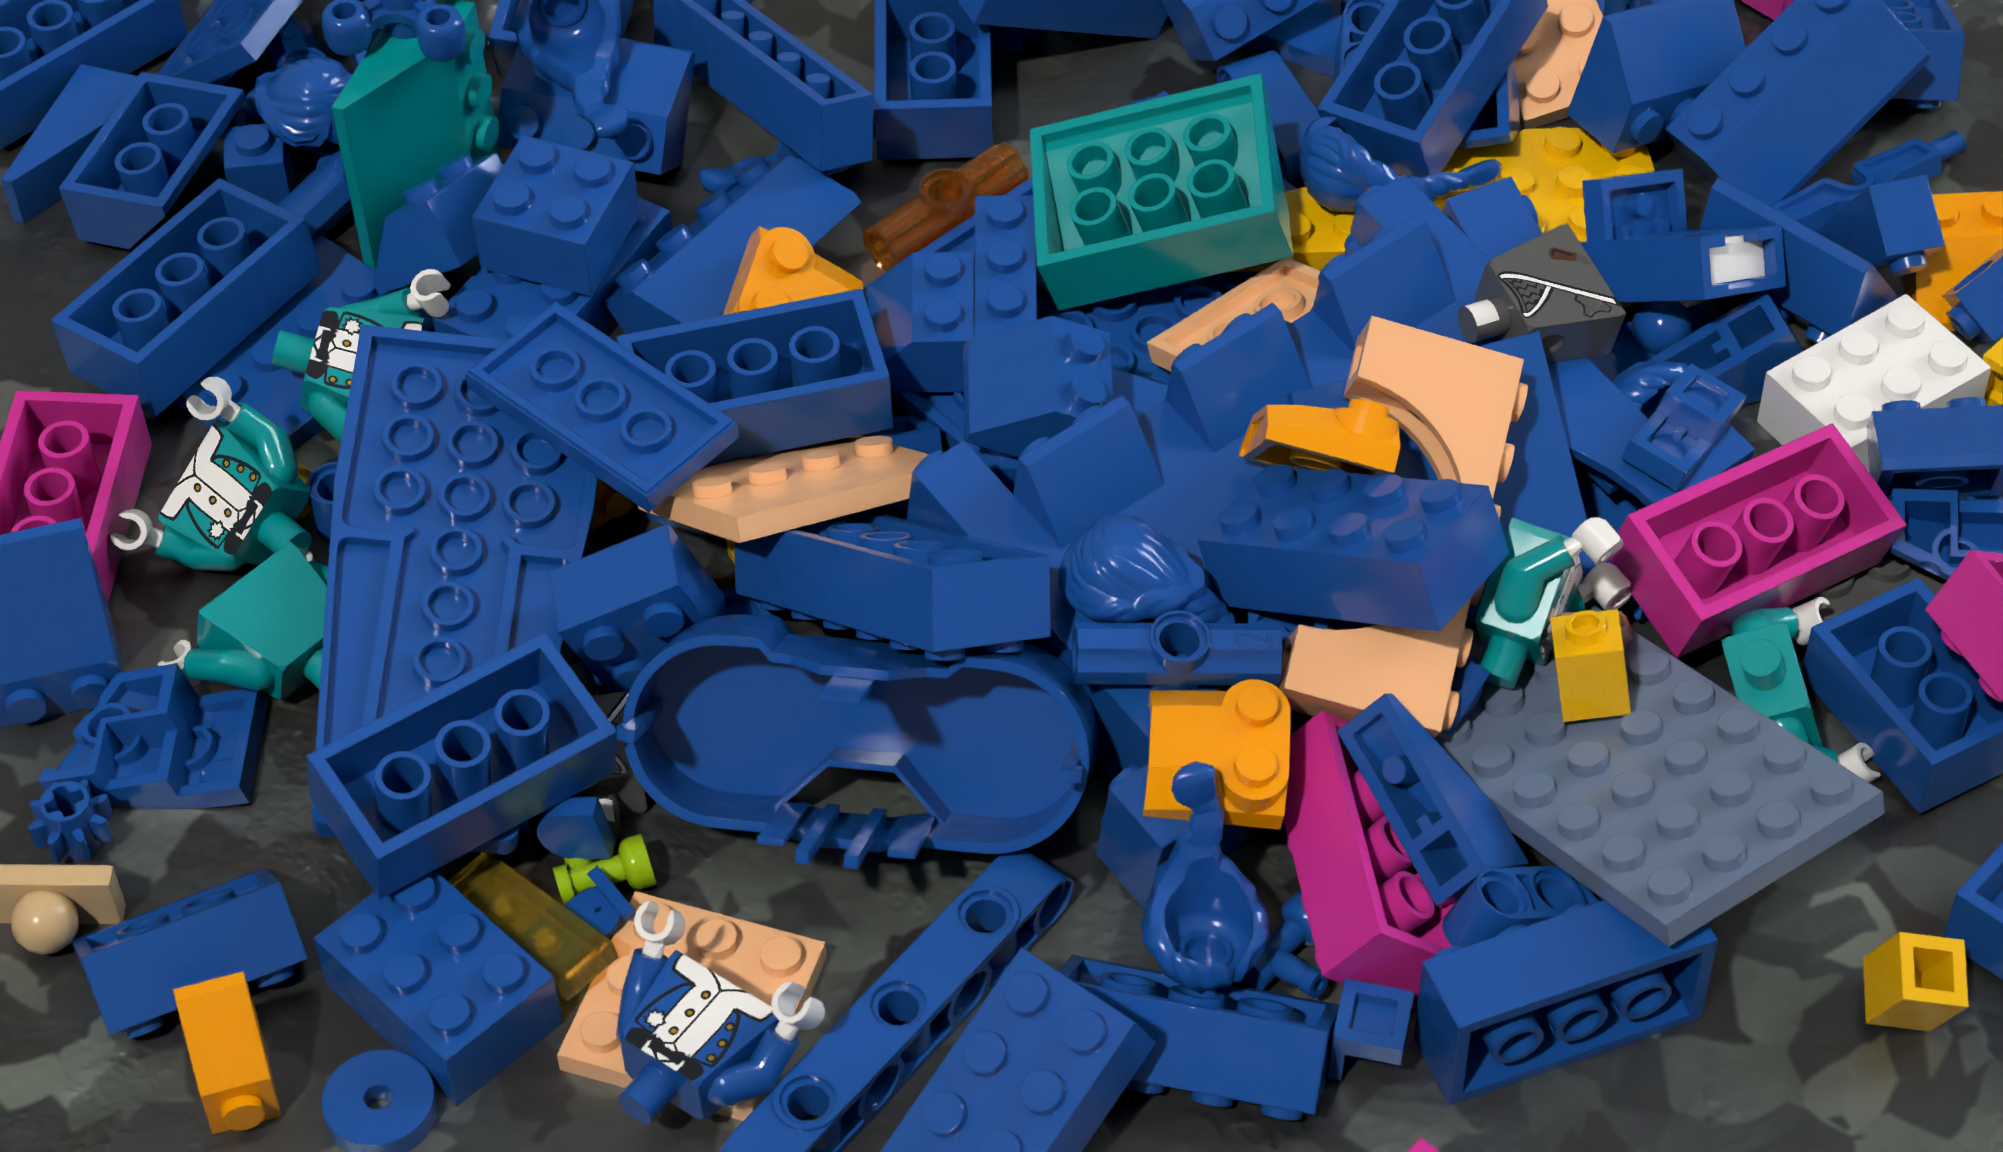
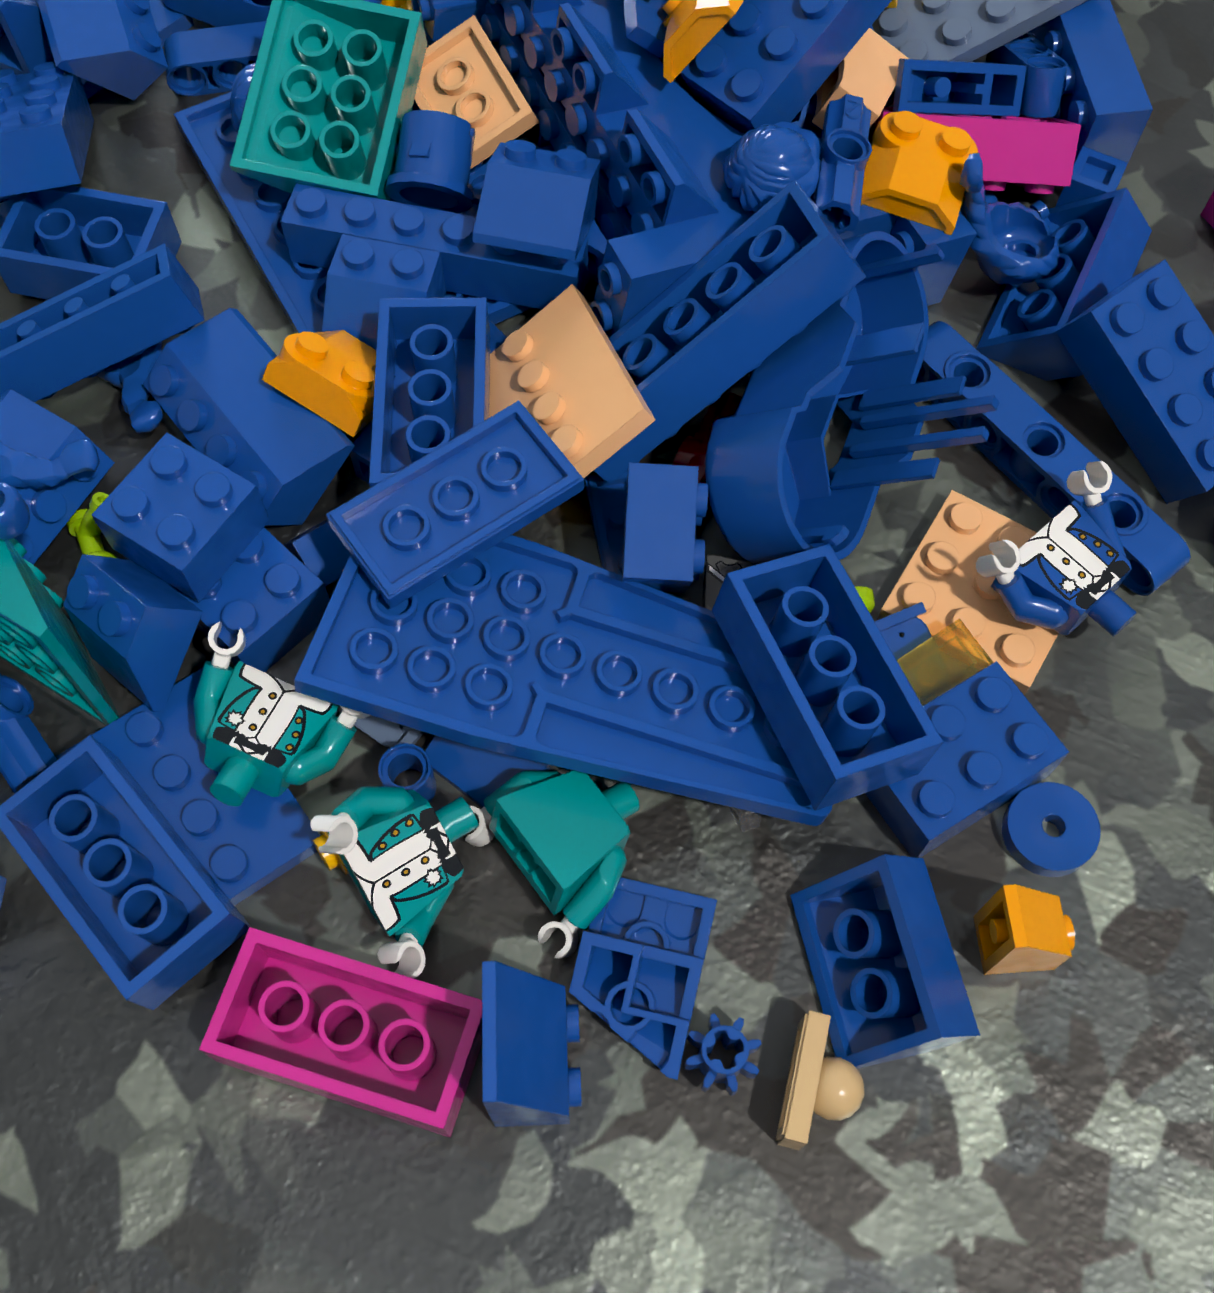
camera: 80 degrees left, 15 degrees up
clear orange piece [863,142,1029,272] -> none
none -> blue piece [384,110,476,213]

